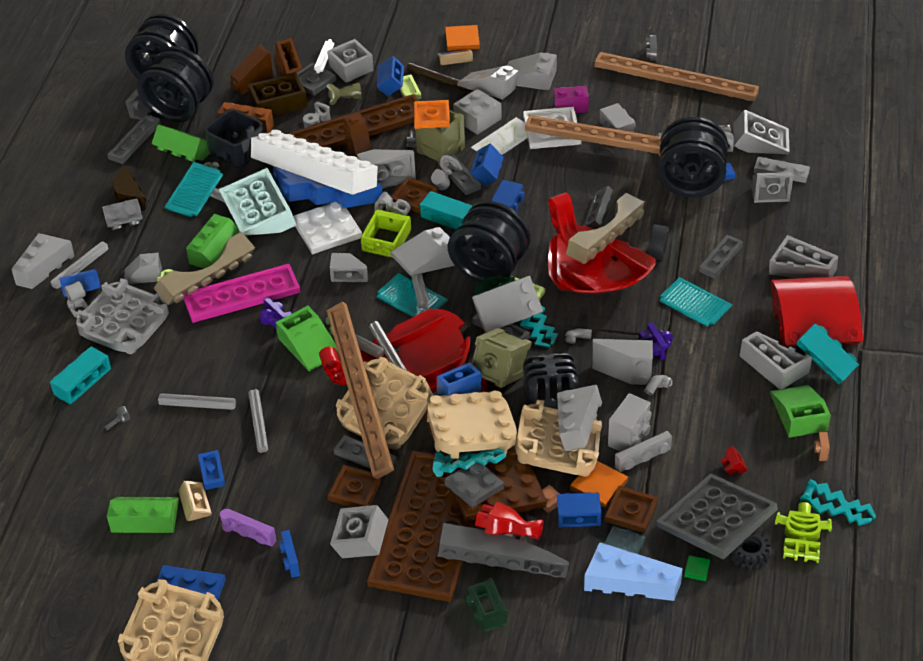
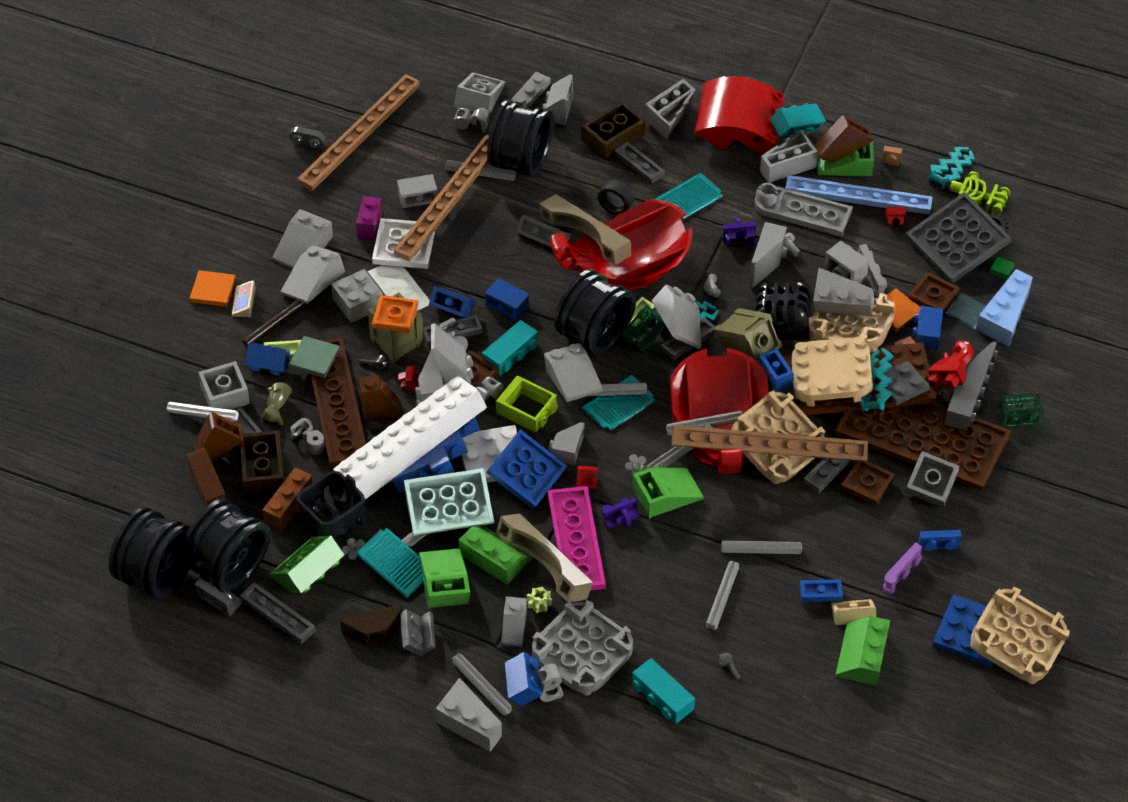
camera: 80 degrees left, 5 degrees up
none -> sand green tile [289,336,340,378]
none -> bright green slope [419,549,470,608]
none -> light grey slope [431,323,473,385]
none -> blue plate [486,429,567,510]
none -> red tile [576,466,598,489]
none -> dark brown brick [581,101,646,160]
none -> light grey plate [755,183,853,237]
none -> light blue plate [785,175,933,215]
none -> reddish brown slope [815,115,874,163]

